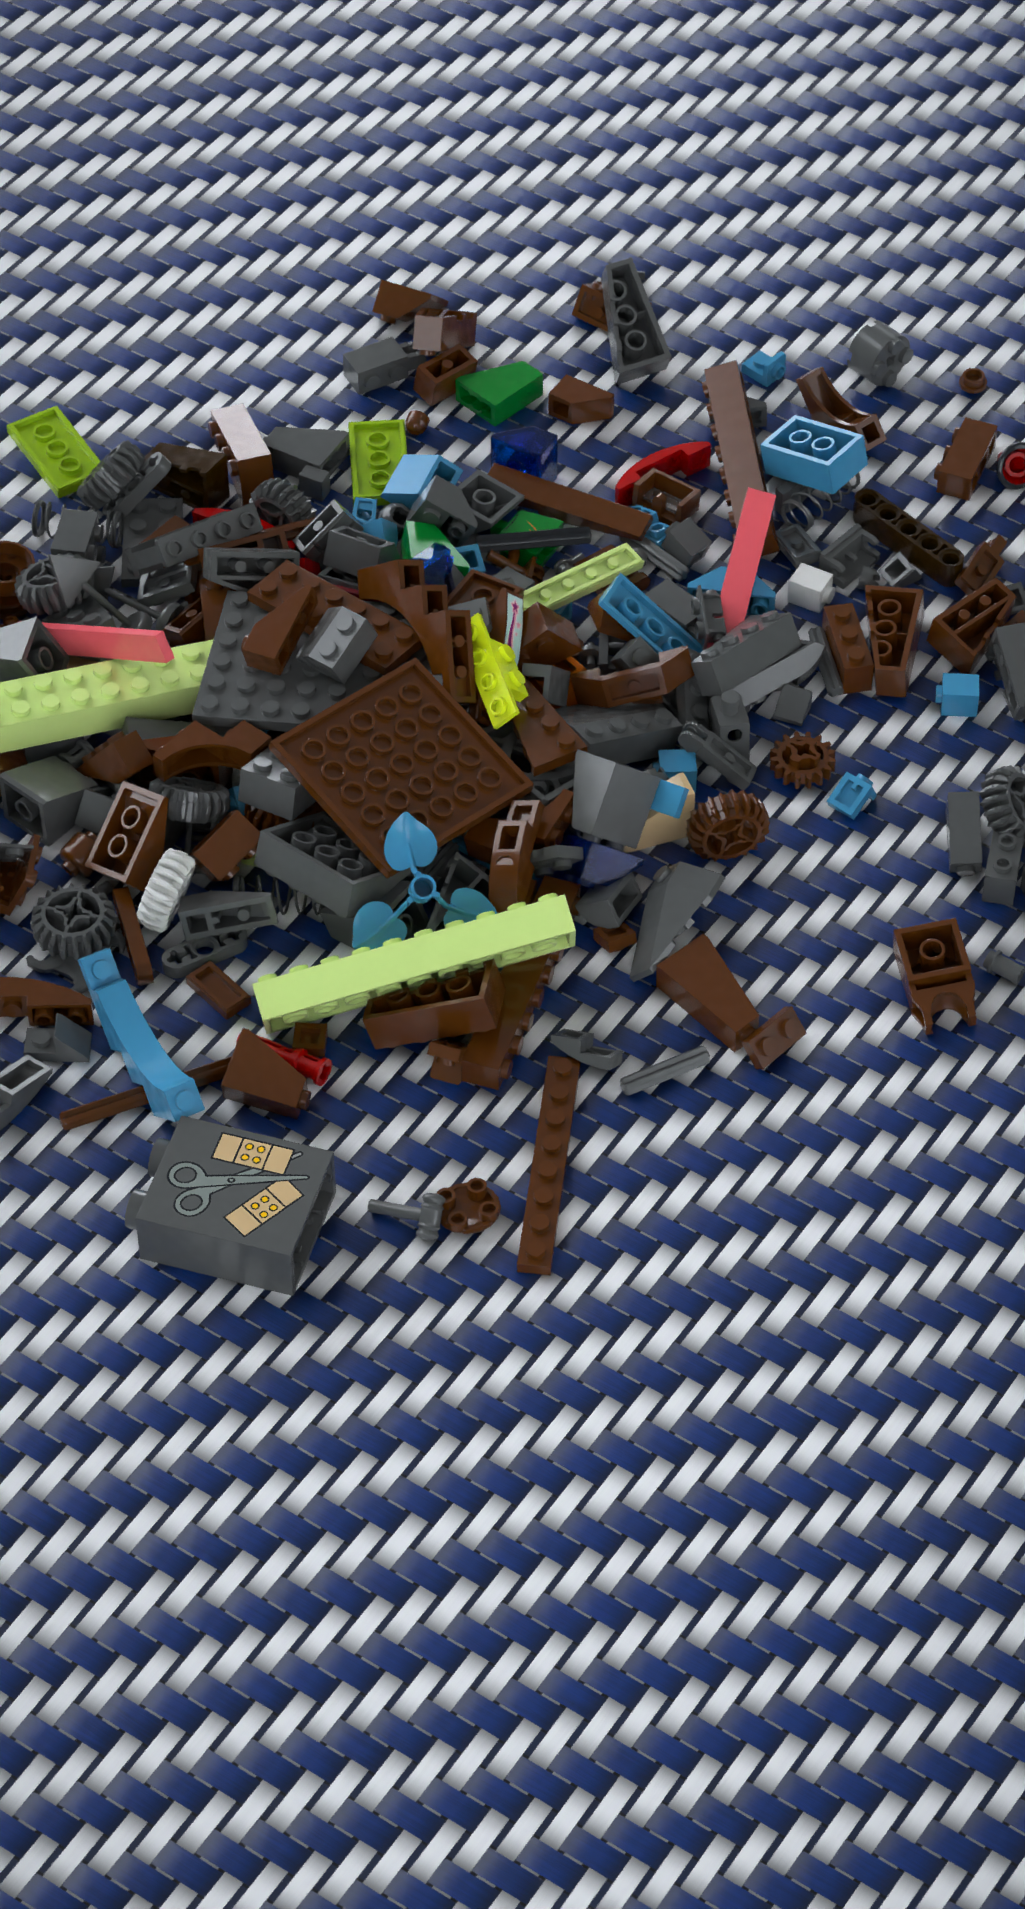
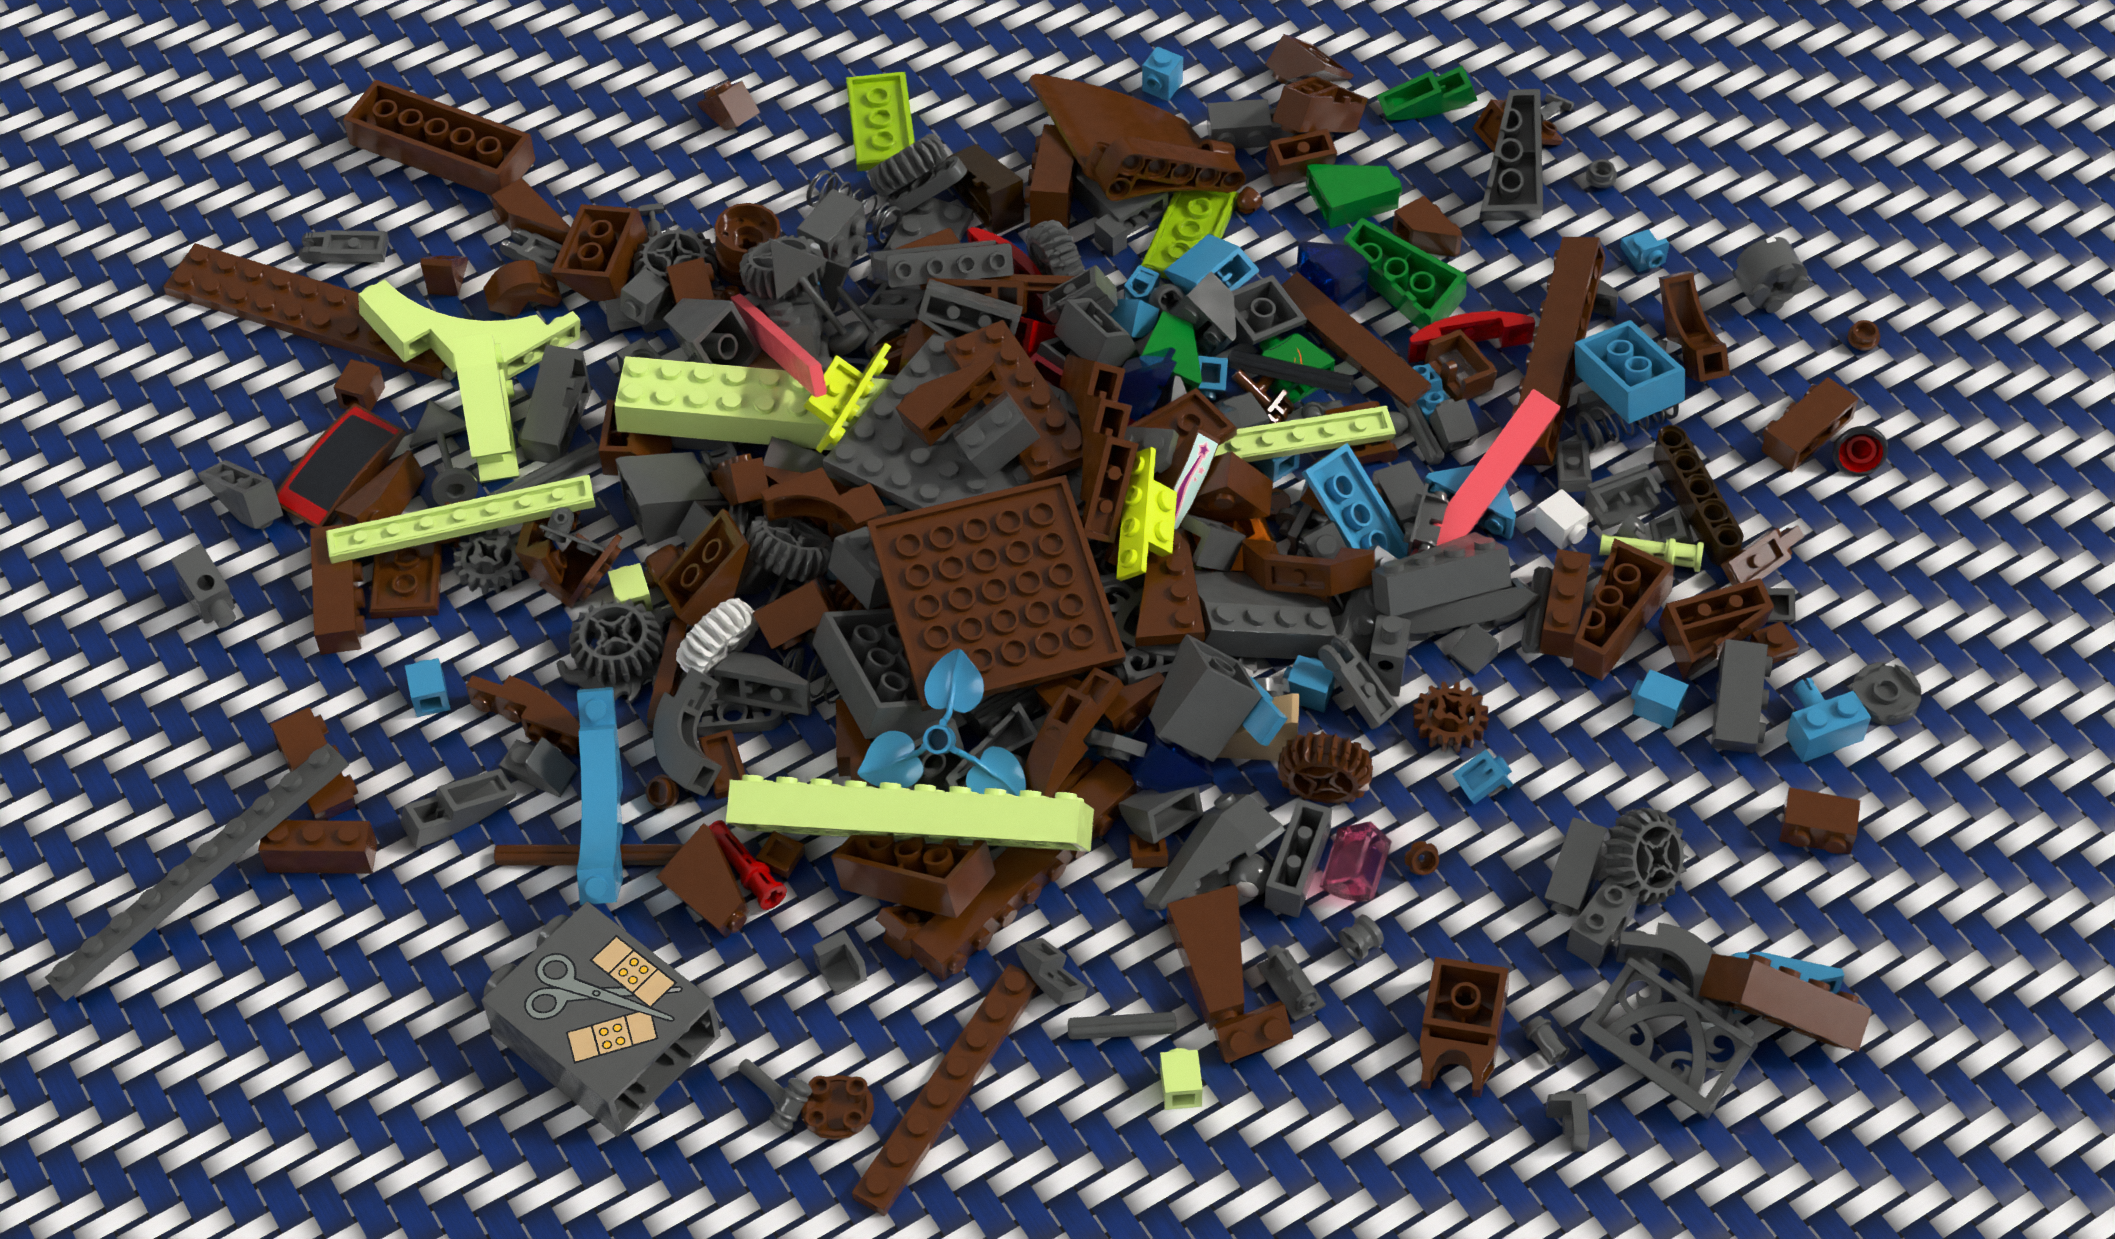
camera: 25 degrees right, 5 degrees up
none -> yellowish green brick [608,563,653,612]
none -> reddish brown plate [645,774,679,809]
none -> dark grey arch [653,667,722,797]
none -> neon yellow bracket [803,343,891,453]
none -> dark grey panel [812,930,867,995]
none -> reddish brown slope [836,699,879,788]
none -> reddish brown panel [1029,74,1246,201]
none -> dark azure brick [1142,47,1183,101]
none -> yellowish green brick [1160,1048,1203,1110]
none -> dark grey piece [1228,854,1272,898]
none -> dark grey hinge [1256,945,1326,1022]
none -> dark grey brick [1264,799,1333,918]
none -> clear pink brick [1319,821,1392,902]
none -> dark grey wheel [1338,914,1384,961]
none -> green wedge [1344,217,1467,330]
none -> green slope [1376,65,1478,120]
none -> reddish brown plate [1404,841,1439,875]
none -> dark grey plate [1586,159,1617,188]
none -> yellowish green pin [1599,534,1704,572]

